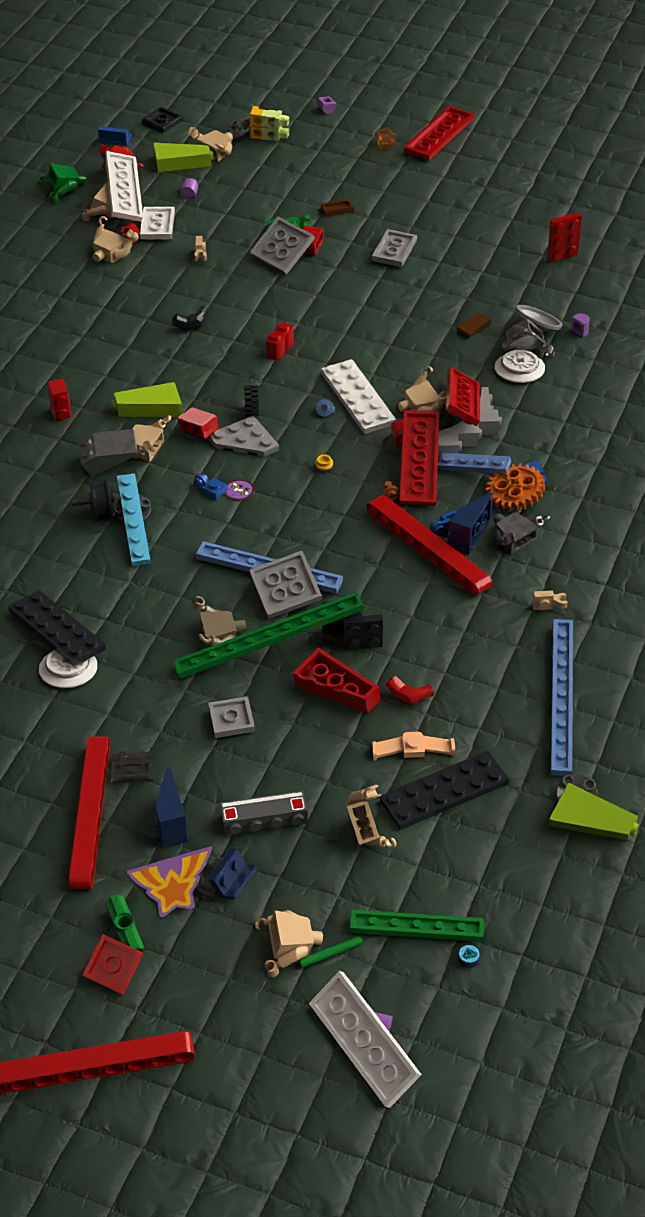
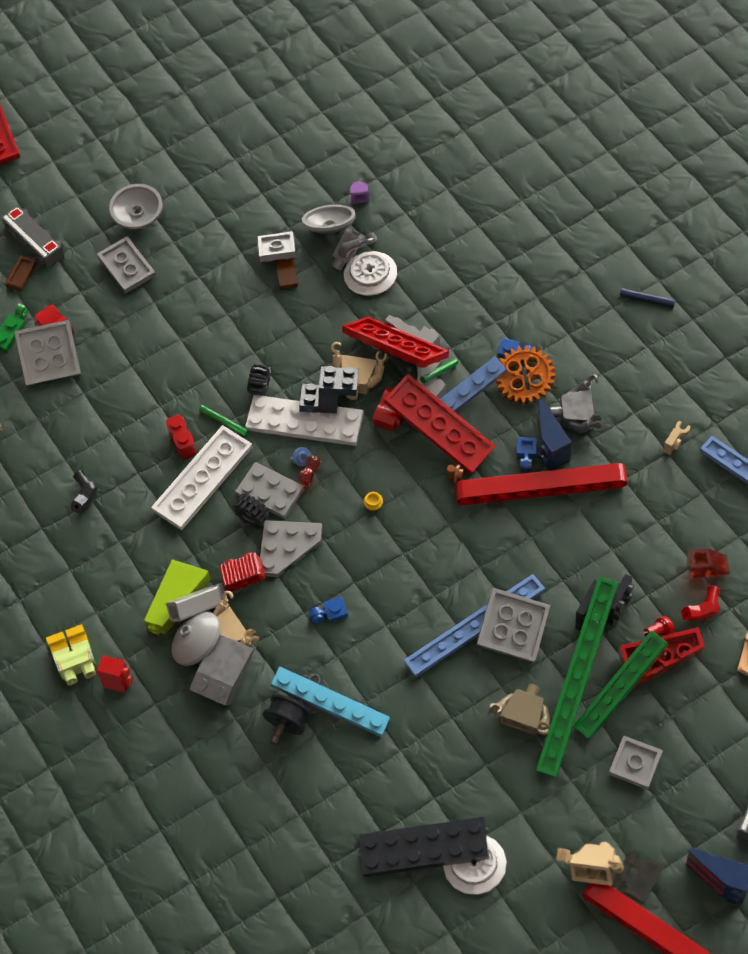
camera: 50 degrees left, 15 degrees up
sticker [224,479,255,500] -> none
red plate [547,212,582,262] -> none
none -> dark grey brick [1,205,65,269]
none -> yellowish green hips [46,624,97,686]
none -> light grey dish [109,184,163,229]
none -> white plate [151,425,253,530]
none -> light grey piece [166,583,225,622]
none -> light grey dish [172,612,221,666]
none -> green bar [199,405,249,437]
none -> light grey plate [235,462,304,519]
none -> black gear [247,364,271,396]
none -> light grey plate [258,231,296,262]
none -> black bracket [299,366,359,414]
none -> clear red plate [299,455,321,487]
none -> green bar [420,358,459,383]
none -> tan torso [556,842,624,885]
none -> green plate [573,630,669,740]
none -> red arm [643,616,675,638]
none -> clear red slope [687,548,730,579]

